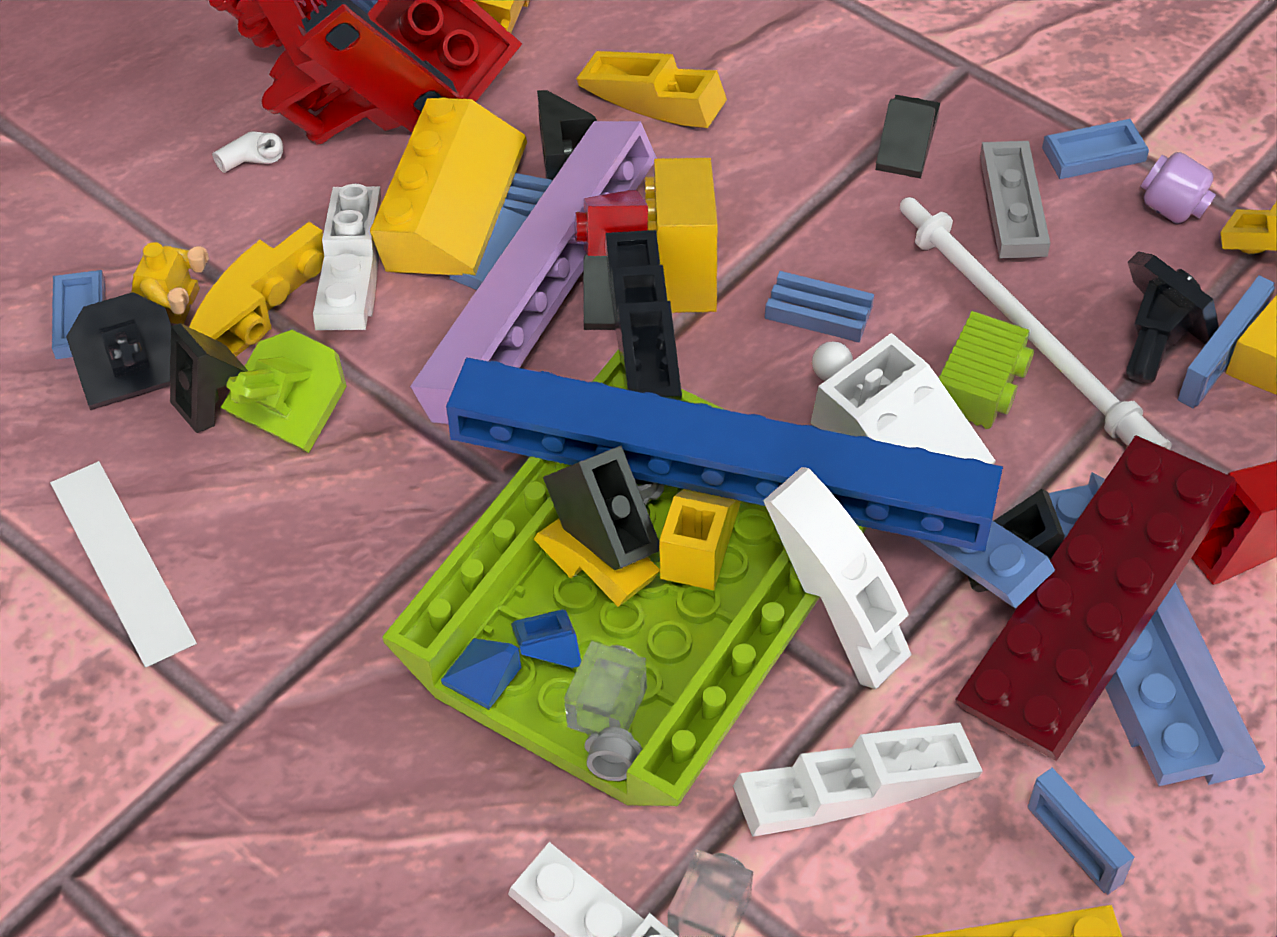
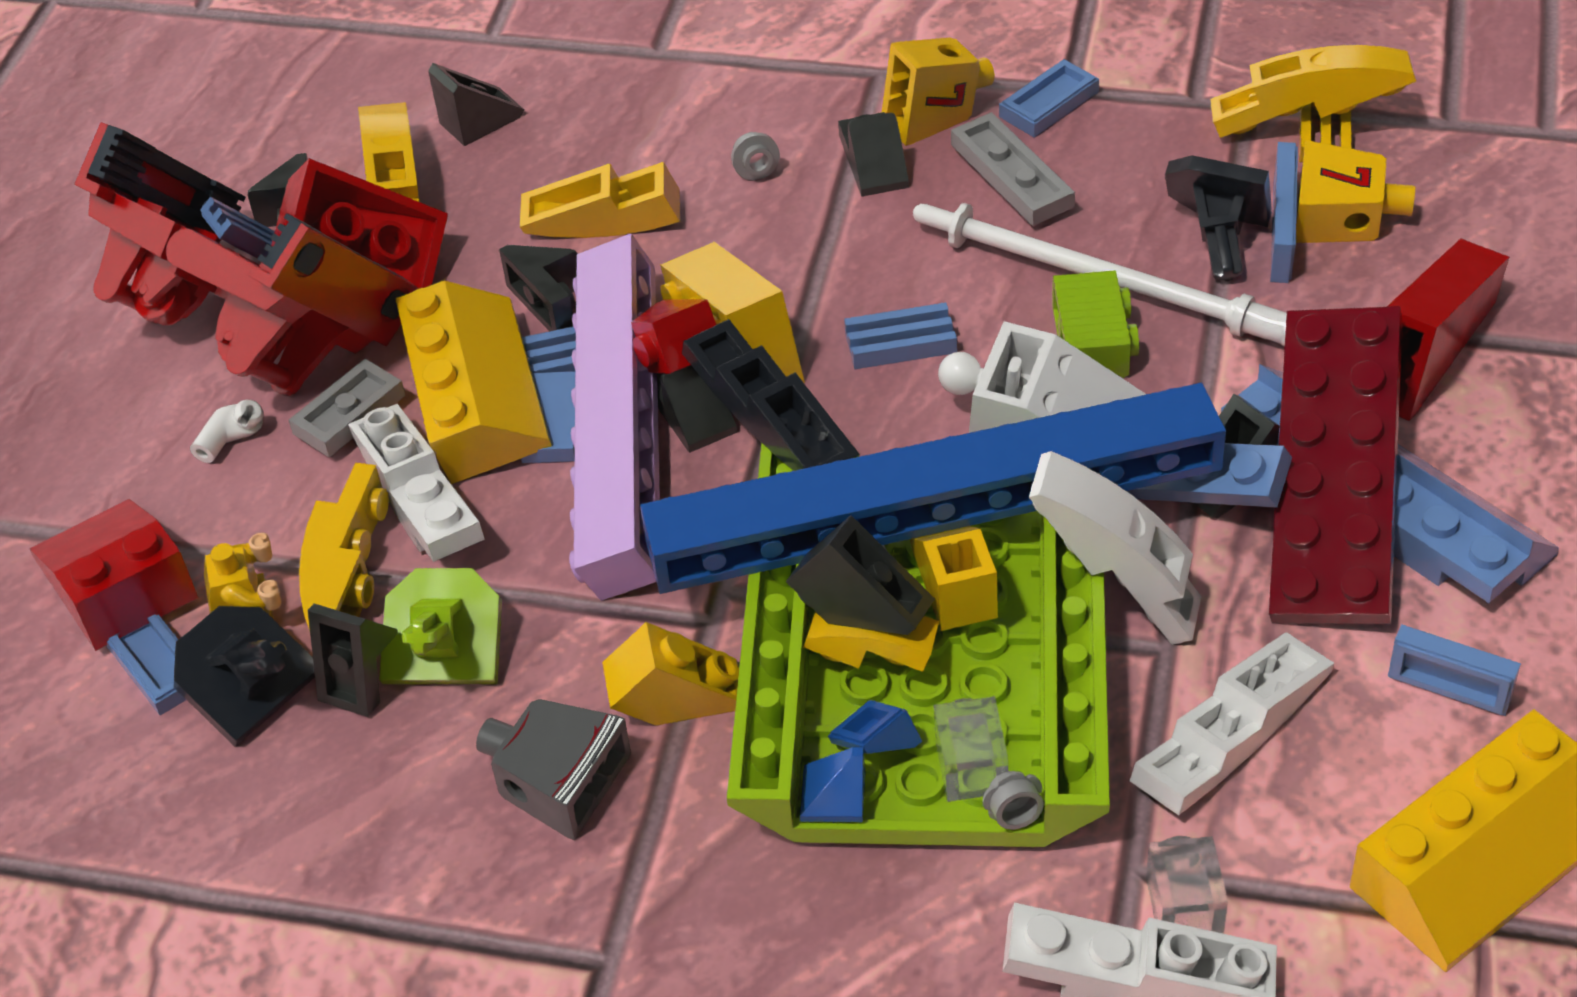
camera: 25 degrees left, 5 degrees down
white sticker [50,461,197,668] -> none
lavender head [1140,152,1216,224] -> none
none -> red slope [29,499,199,651]
none -> light grey plate [289,359,405,457]
none -> dark grey torso [476,699,631,841]
none -> yellow slope [602,622,739,726]
none -> light grey plate [731,132,780,180]
none -> yellow torso [882,37,995,146]

